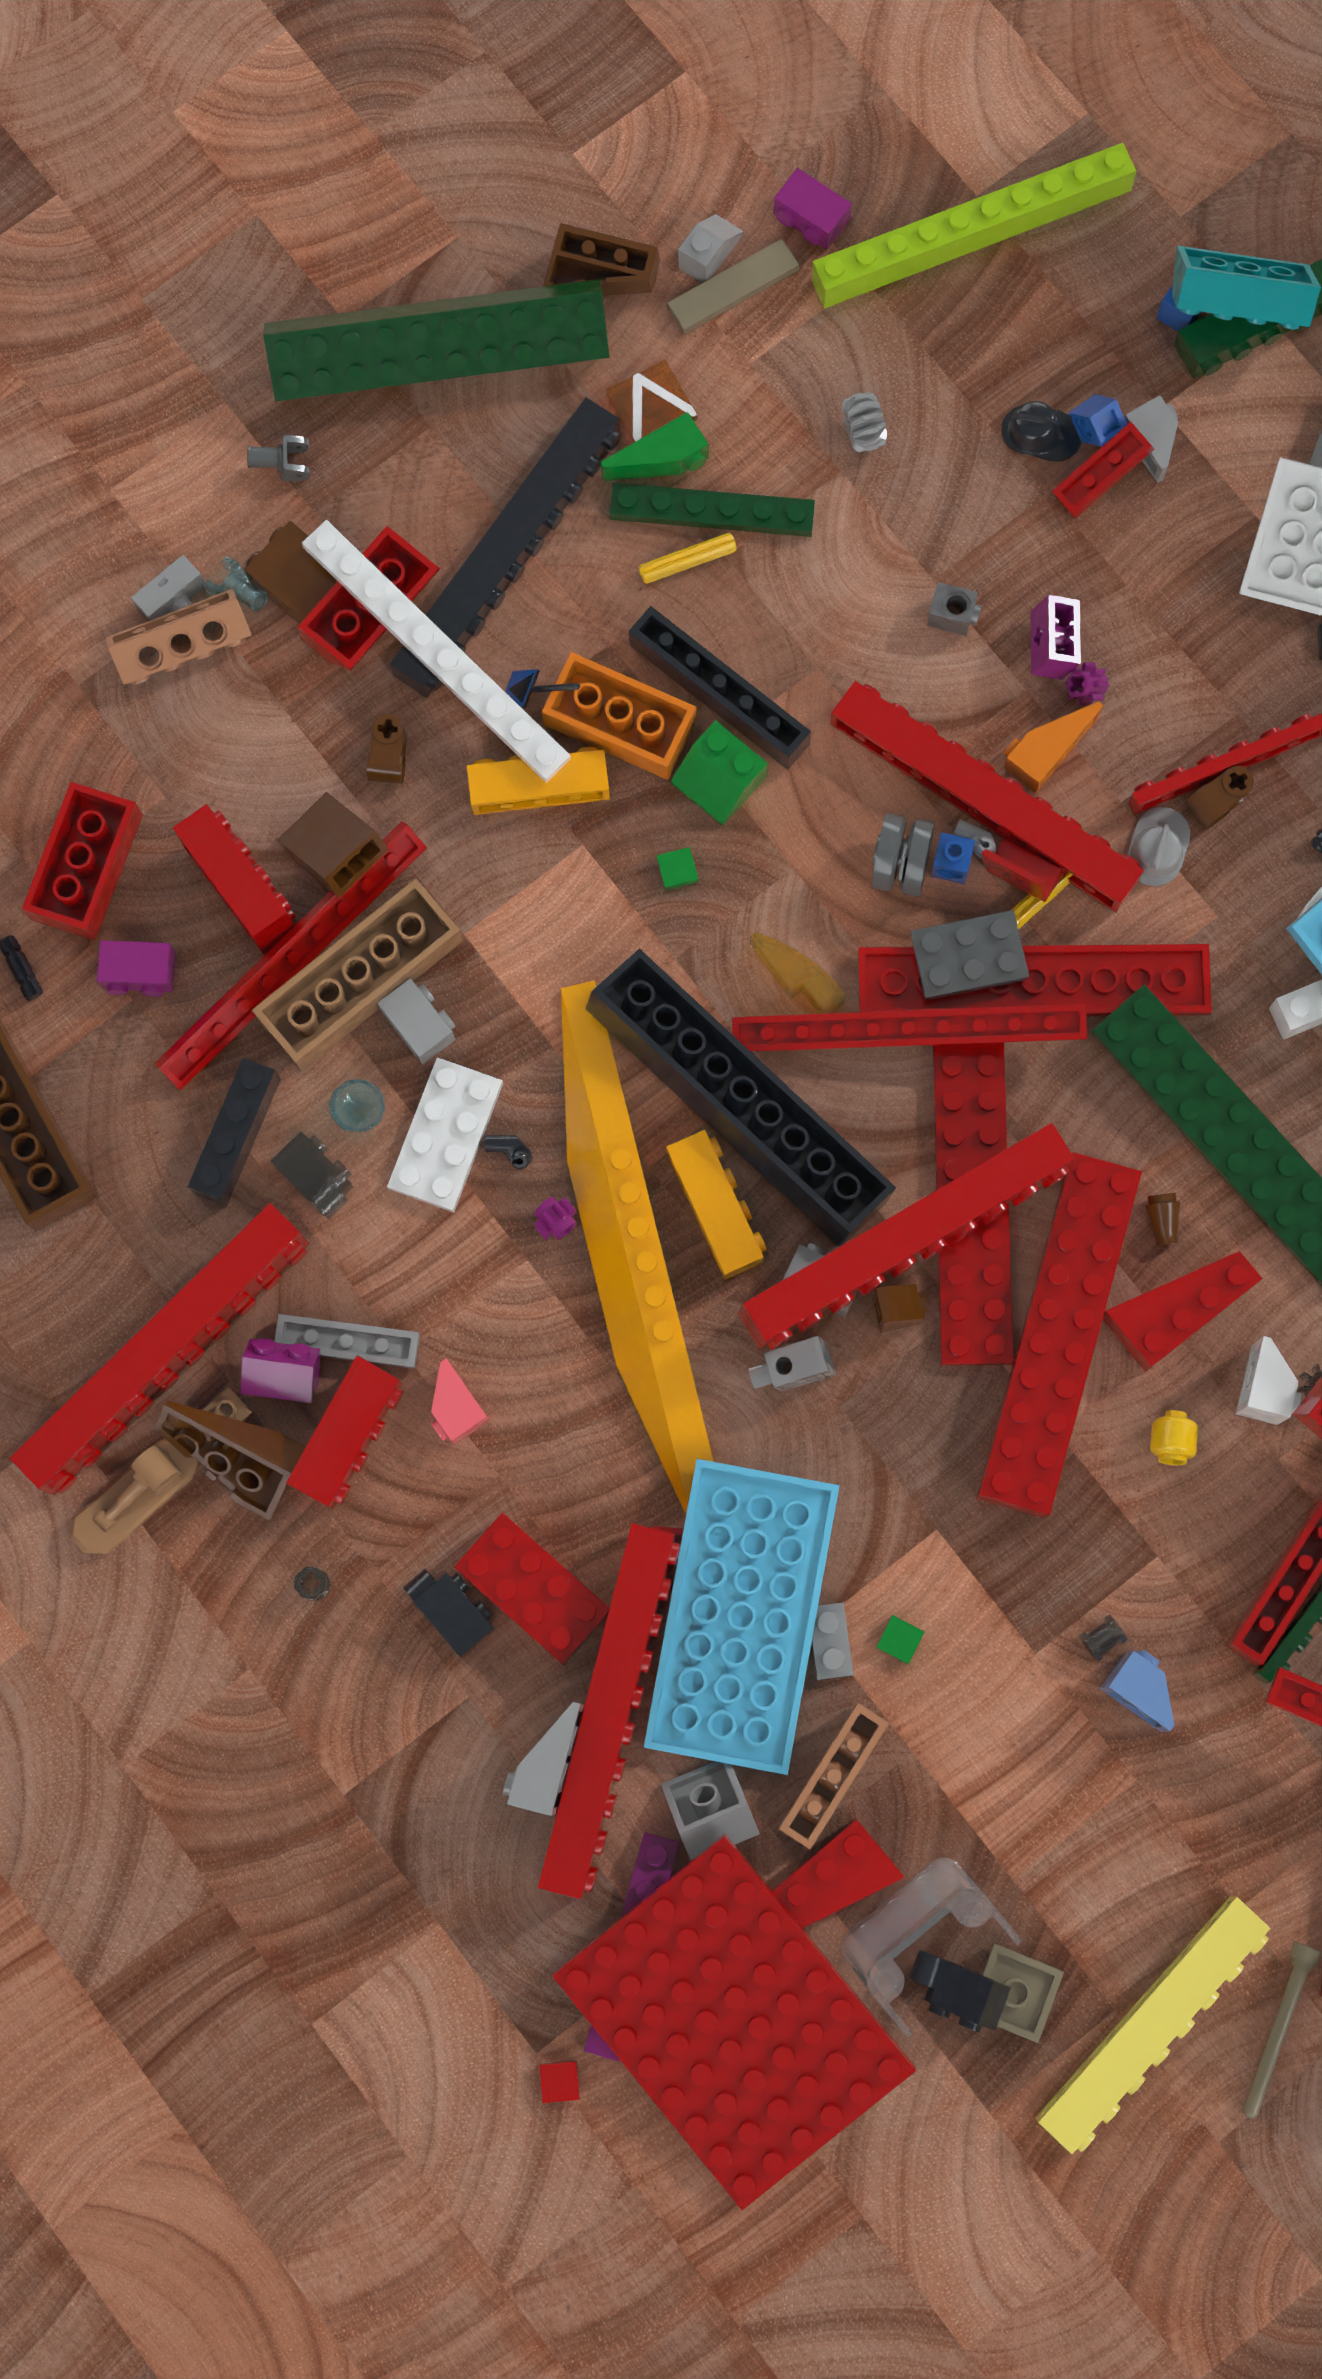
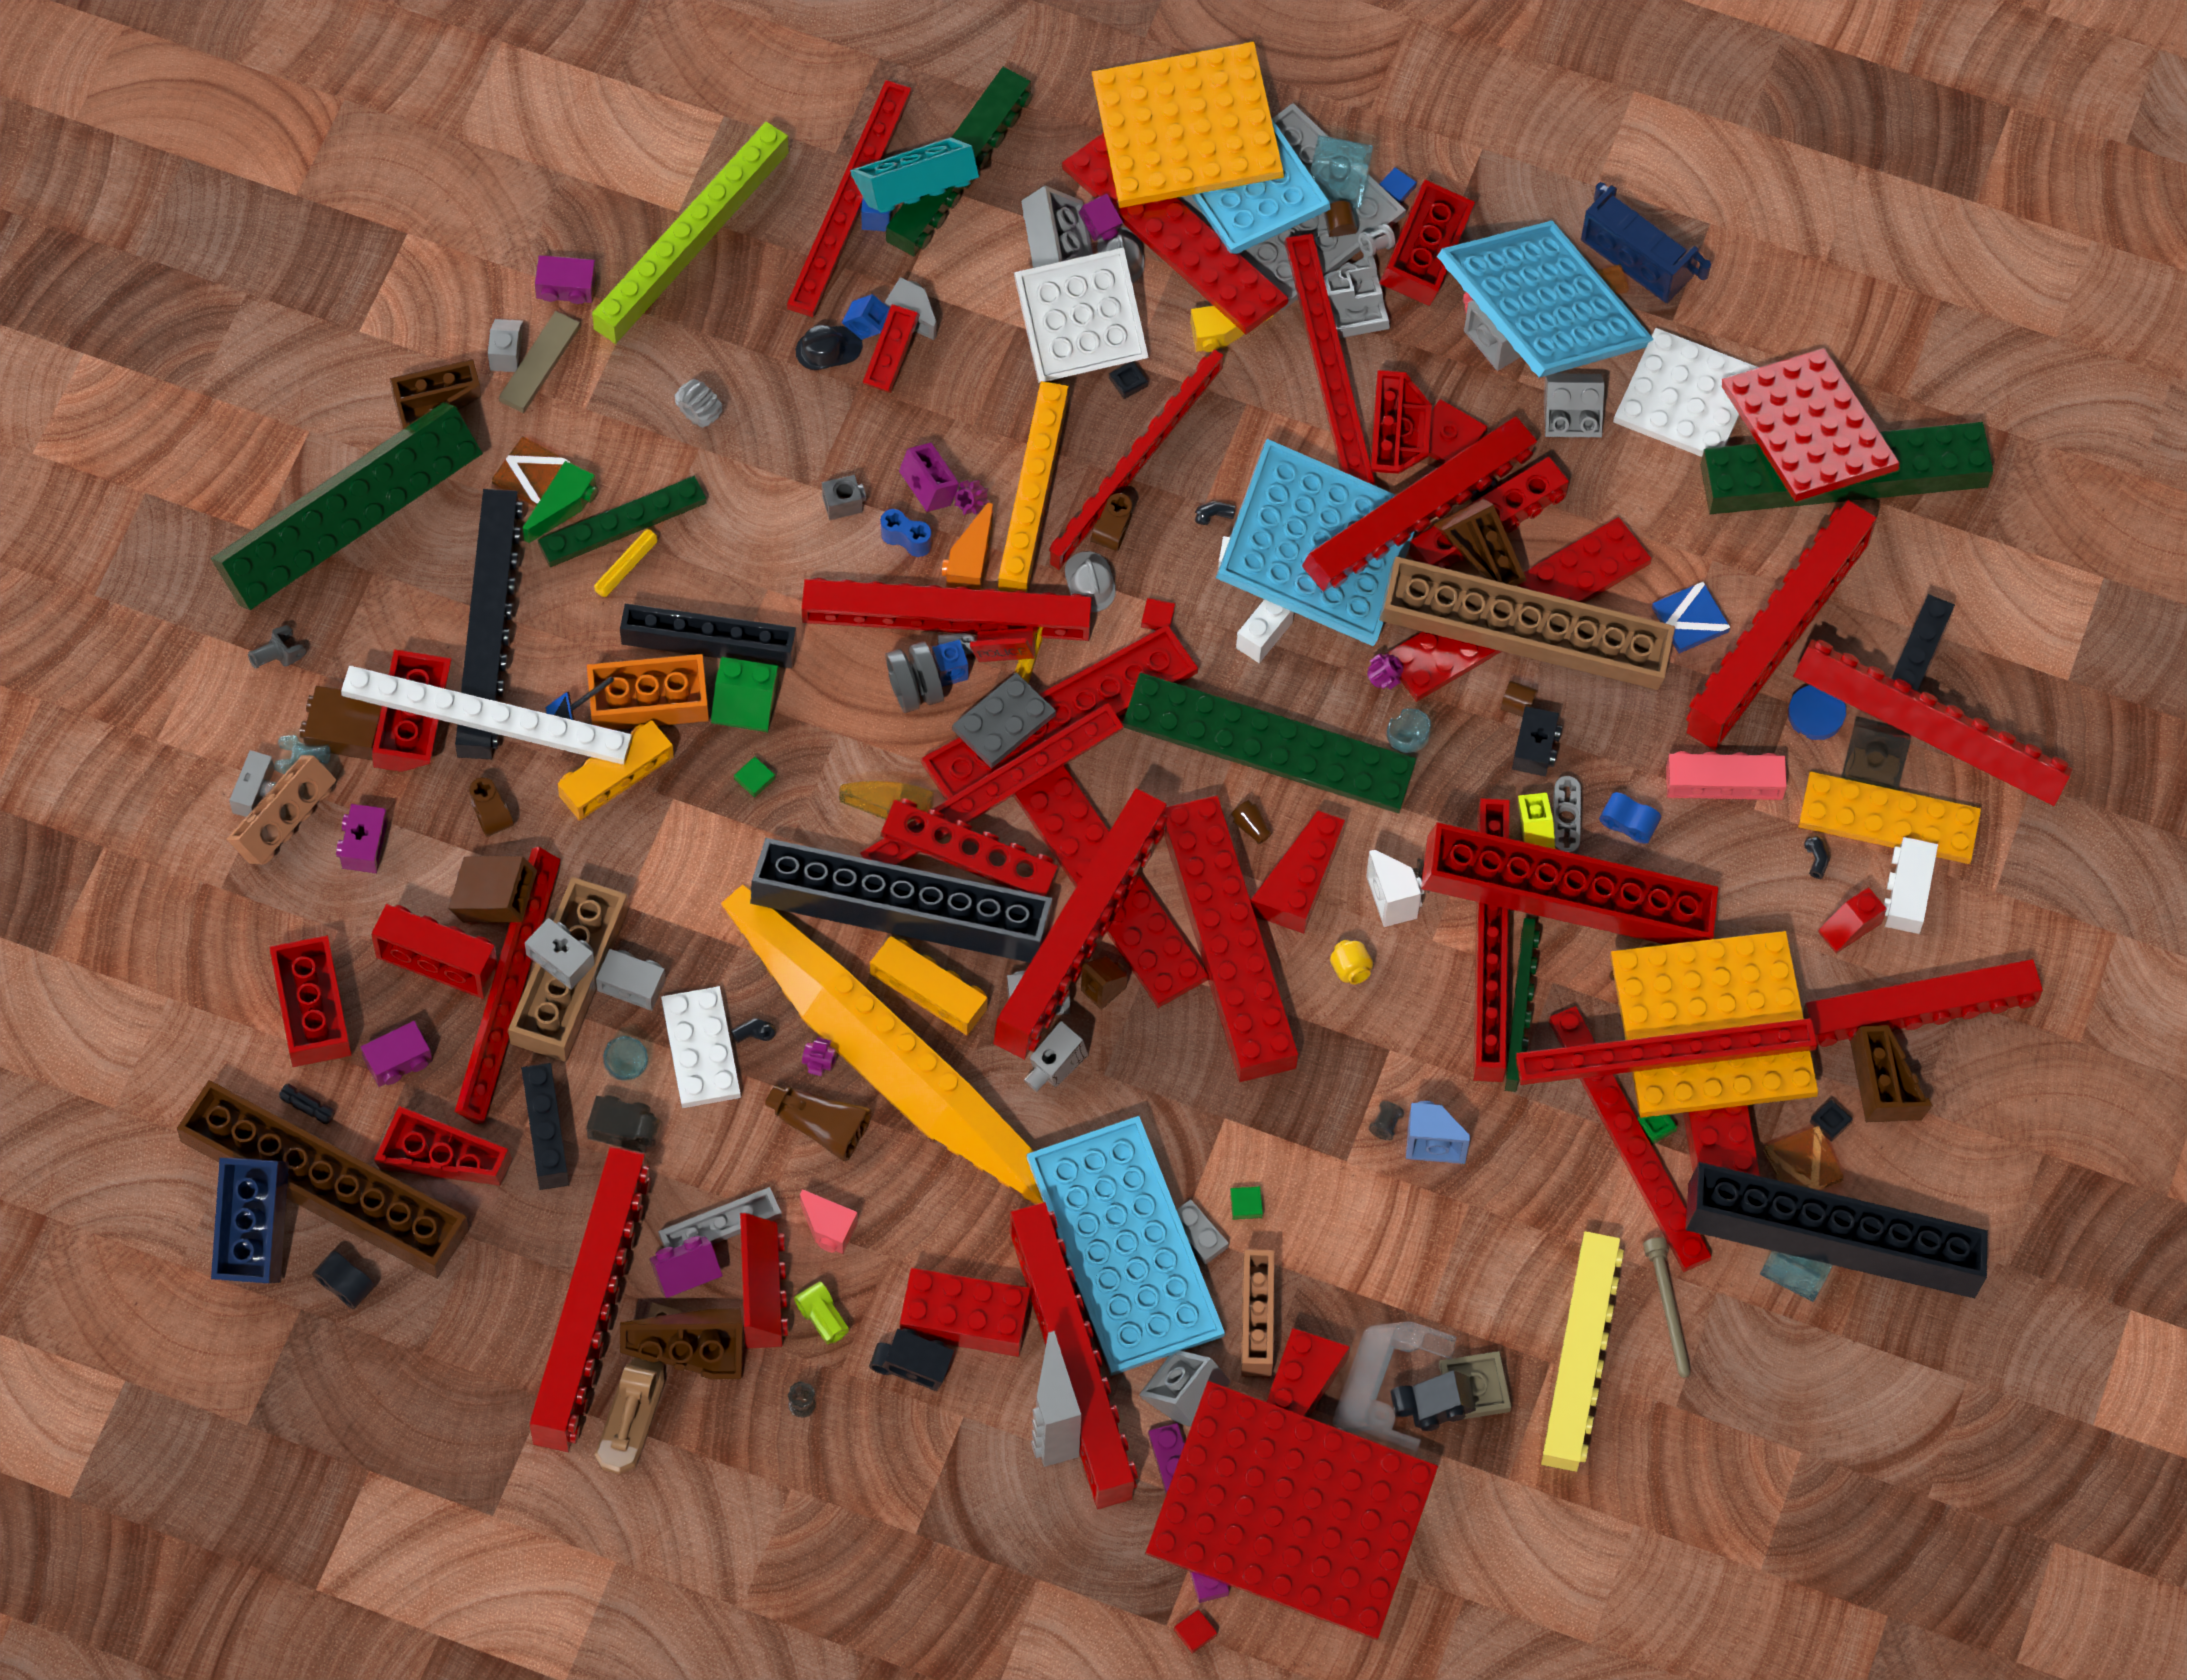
camera: 40 degrees left, 15 degrees down
none -> magenta brick [336,804,388,874]
none -> red wedge [374,1106,513,1186]
none -> light grey brick [525,918,595,989]
none -> reddish brown piece [765,1085,872,1161]
none -> red plate [787,80,912,317]
none -> lime piece [794,1281,849,1345]
none -> blue axle [880,509,931,557]
none -> red brick [880,798,1058,896]
none -> light orange brick [998,381,1069,593]
none -> red tile [1141,598,1175,630]

